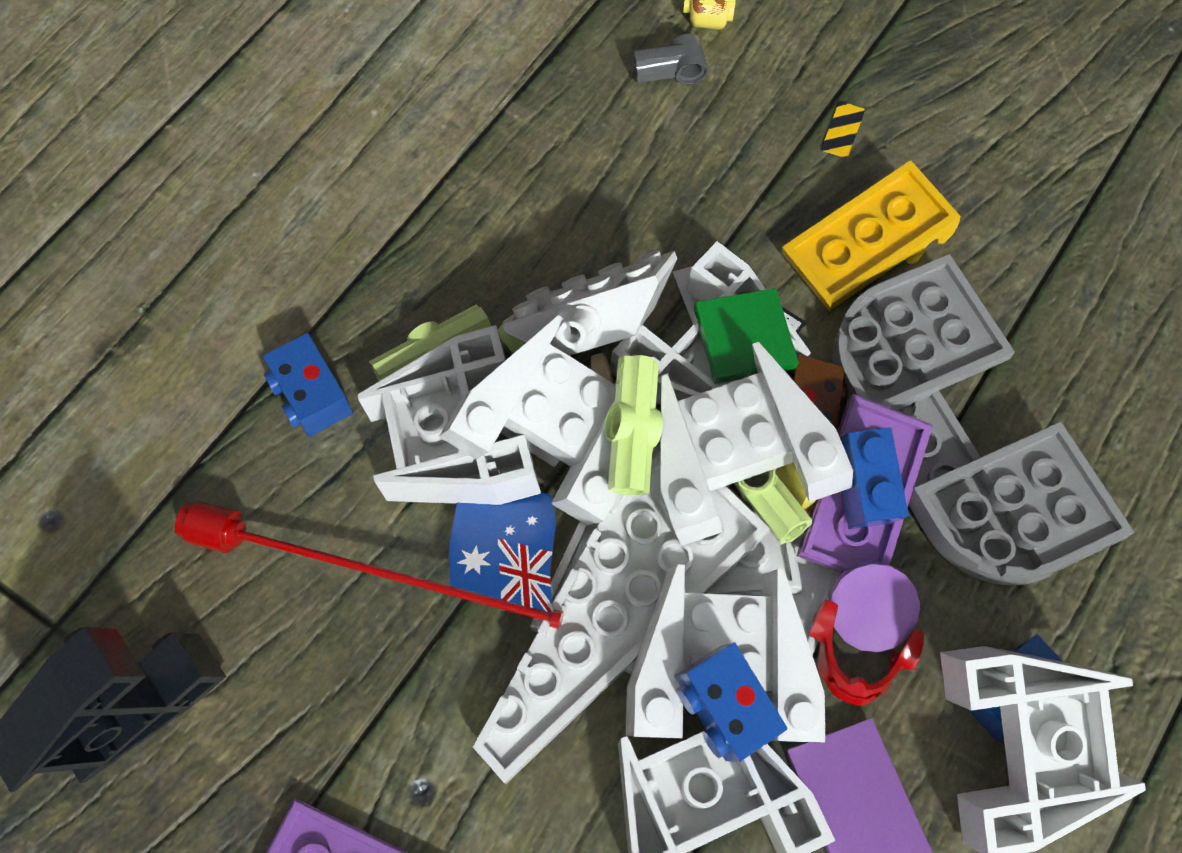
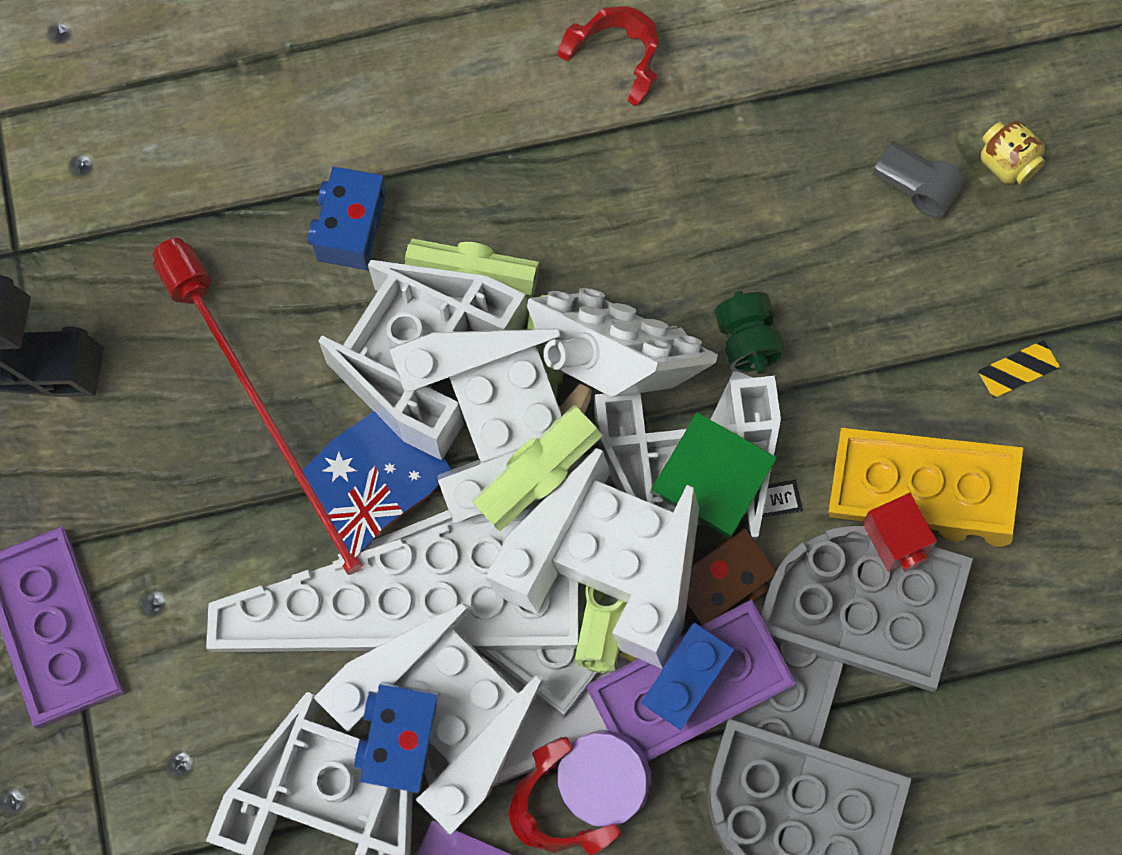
camera: 45 degrees right, 5 degrees up
none -> red helmet [558,6,659,106]
none -> dark green wheel [714,291,786,374]
none -> red brick [862,492,937,572]

